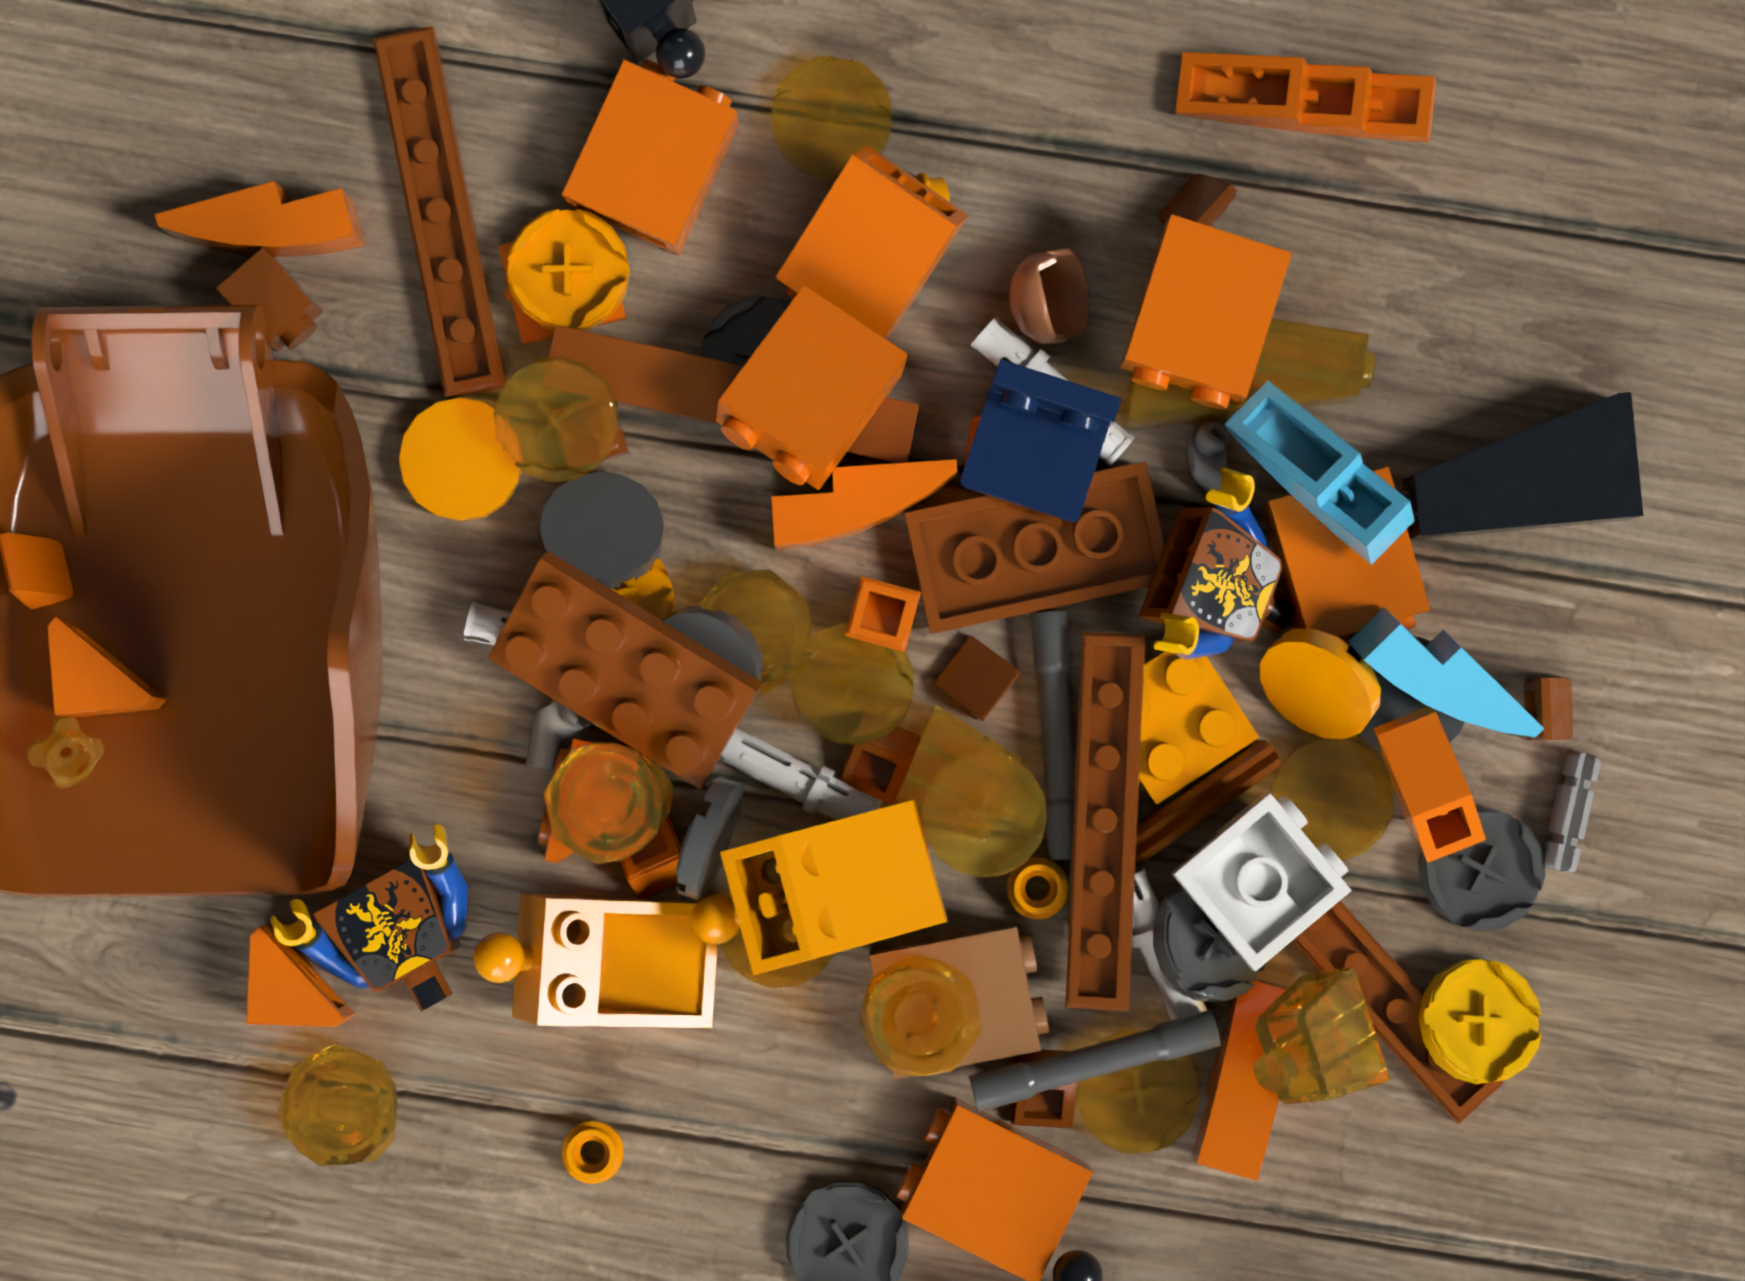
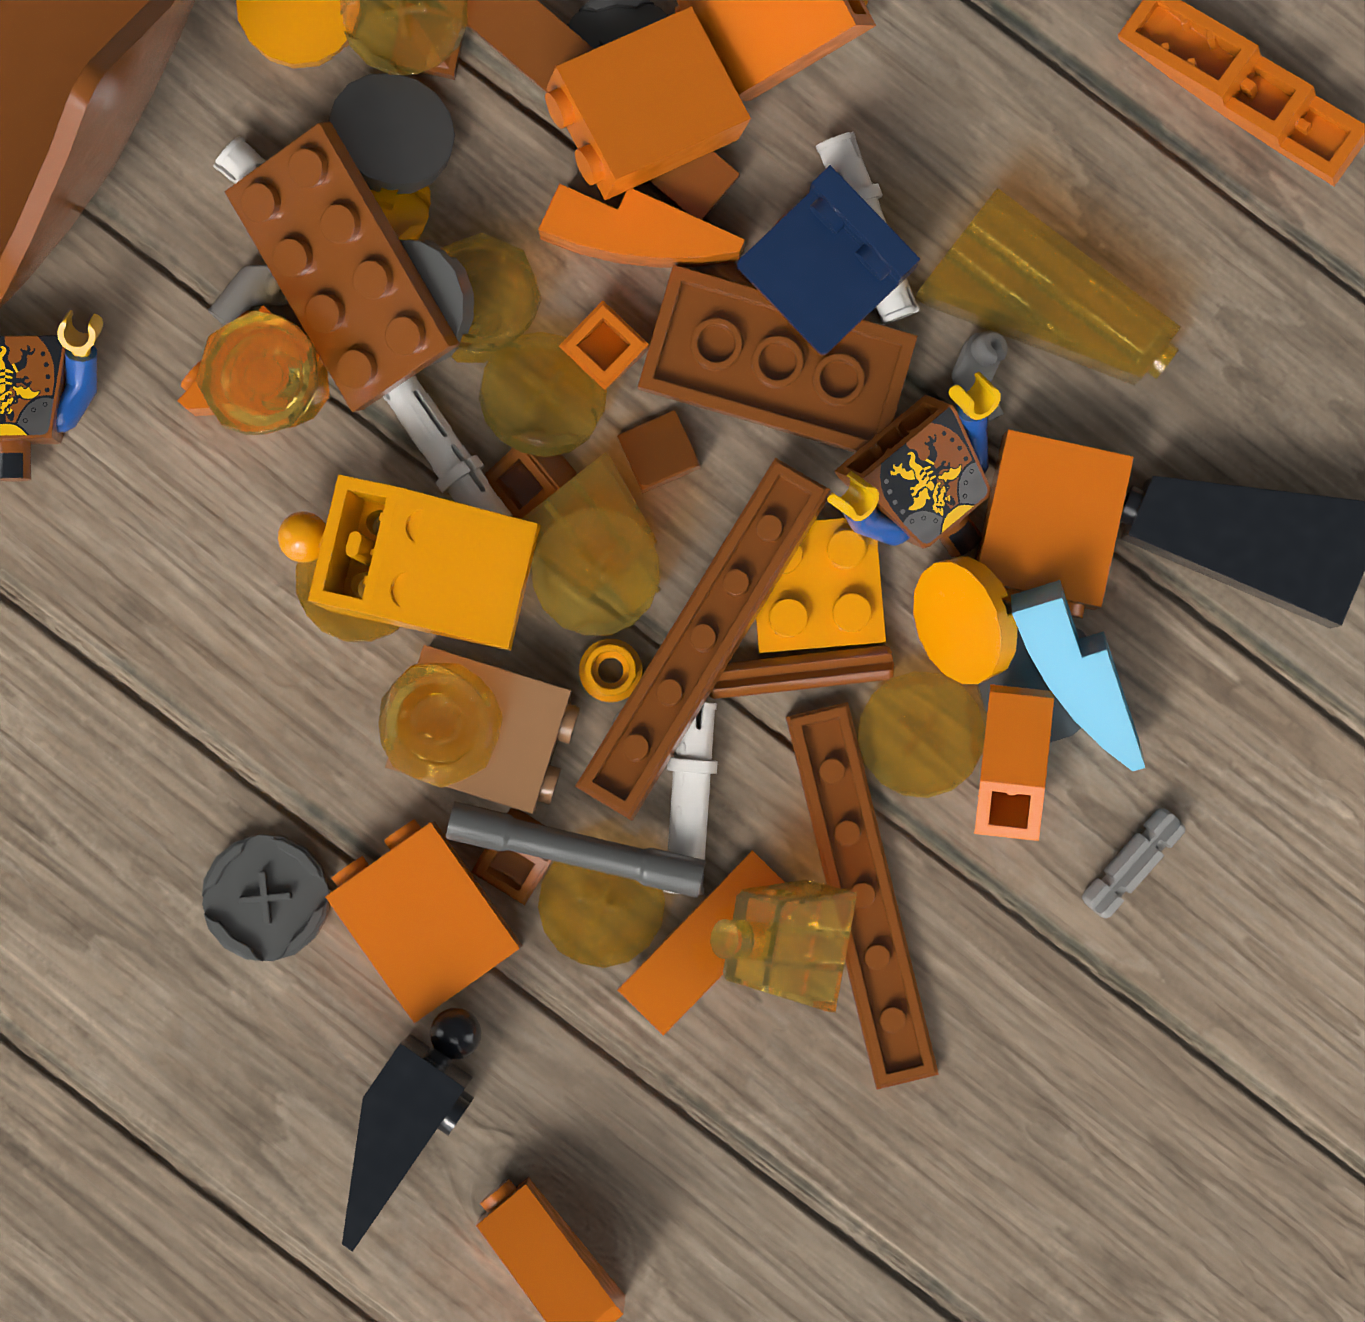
camera: 30 degrees right, 0 degrees up
light orange slope [473,893,718,1028] -> none
light orange plate [561,1120,624,1184] -> none
orange slope [609,807,683,899] -> none
dark grey tile [676,775,743,901] -> none
nougat hair [1009,248,1089,344] -> none
dark grey piece [1031,611,1076,860] -> none
orange brick [1120,214,1292,410] -> none
dark grey tile [1153,885,1267,1003] -> none
dark orange slope [1158,174,1237,227] -> none
white plate [1171,793,1352,972] -> none
medium azure slope [1225,380,1415,565] -> none
dark grey tile [1418,807,1546,931] -> none
yellow tile [1418,959,1542,1084] -> none
dark orange slope [1524,677,1573,740] -> none

